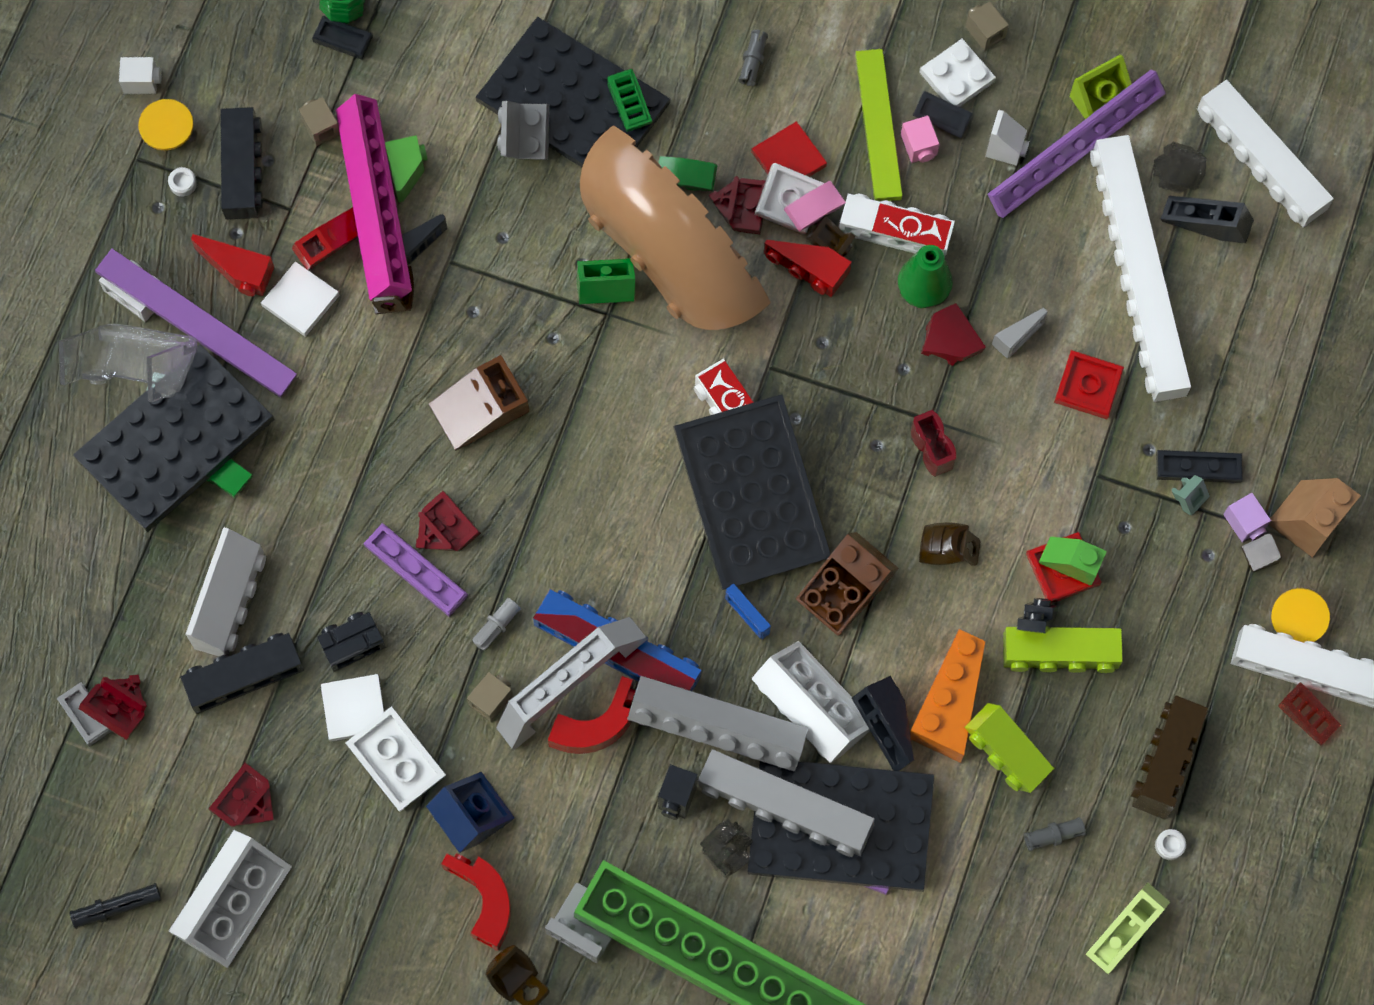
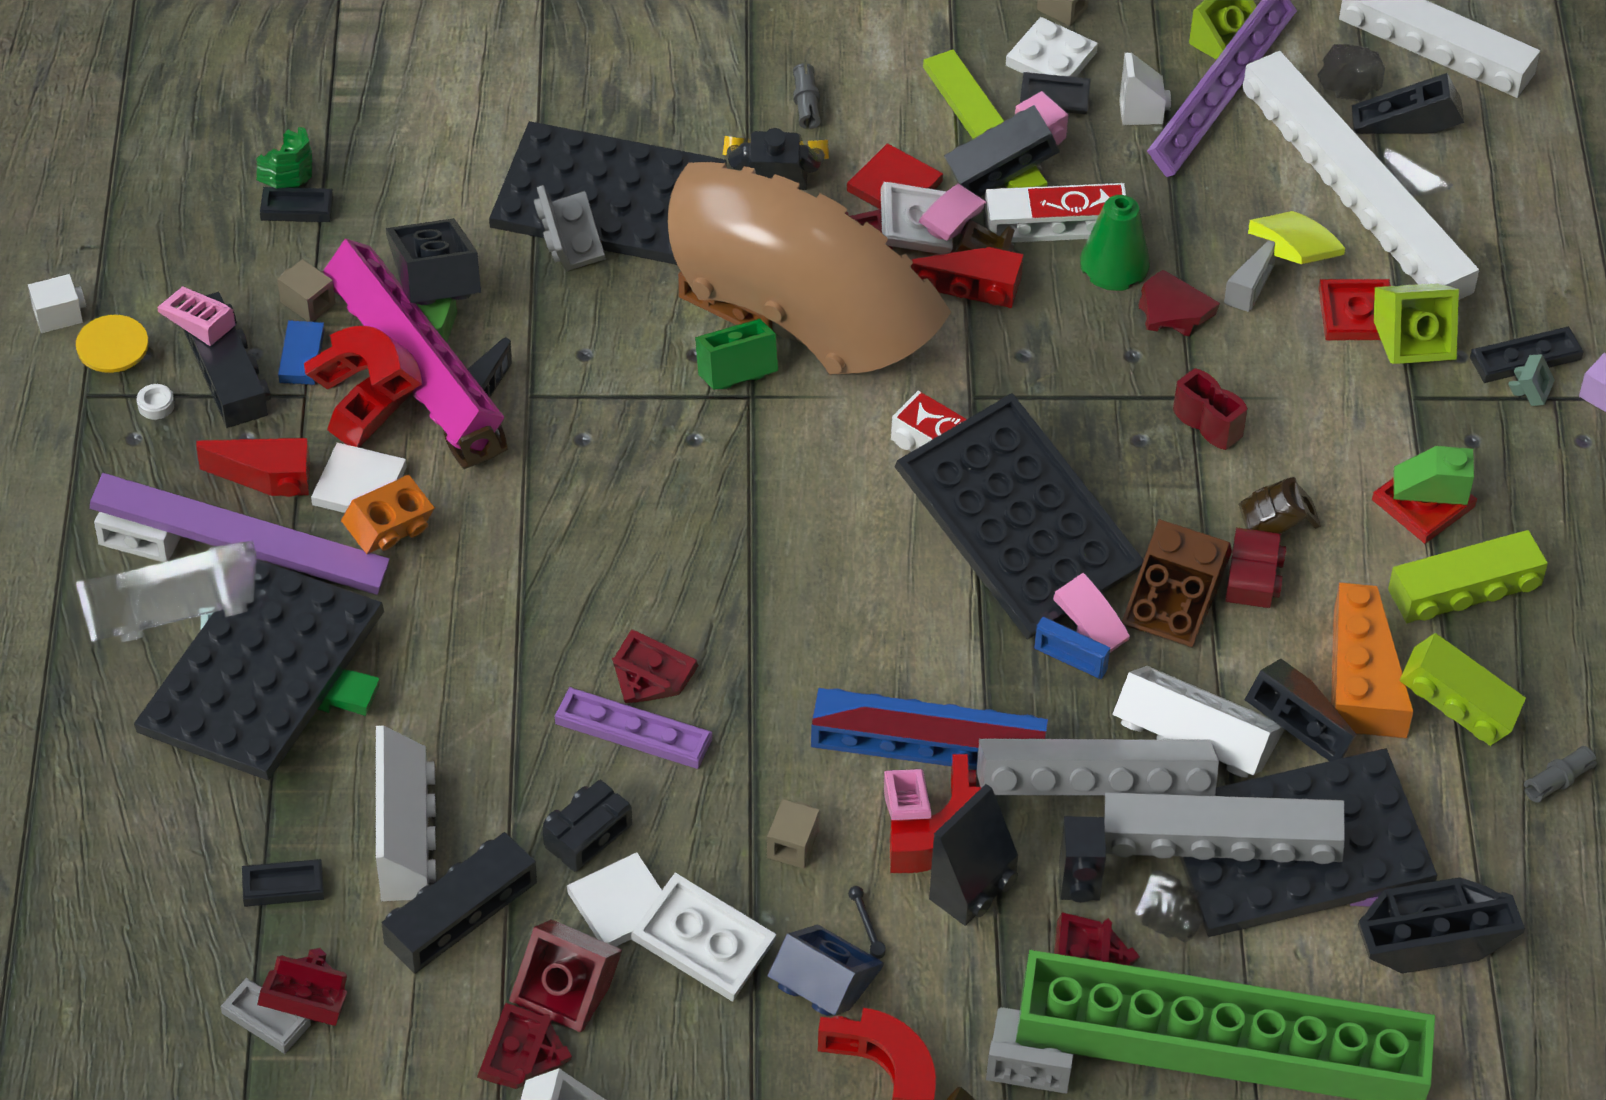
camera: 20 degrees left, 20 degrees down
slope [429,355,529,451] -> none
light grey axle [472,598,521,650] -> none
light grey slope [496,617,647,750] -> none
green slope [607,69,652,132] -> none
black slope [1017,598,1059,633] -> none
none -> bright pink slope [157,286,235,346]
none -> black tile [242,859,324,907]
none -> blue tile [278,320,325,385]
none -> red arch [304,326,422,401]
none -> orange brick [341,475,435,554]
none -> black slope [386,218,481,305]
none -> dark red slope [509,919,622,1032]
none -> black torso [722,128,829,190]
none -> black hinge [848,886,886,959]
none -> bright pink slope [884,769,931,820]
none -> black slope [929,784,1018,926]
none -> black brick [944,105,1060,197]
none -> bright pink slope [1053,573,1130,653]
none -> dark red slope [1054,912,1140,966]
none -> dark red brick [1226,527,1286,608]
none -> neon yellow slope [1248,211,1345,264]
none -> black wedge [1358,877,1525,974]
none -> lime slope [1374,283,1459,364]
none -> clear slope [1383,148,1453,197]

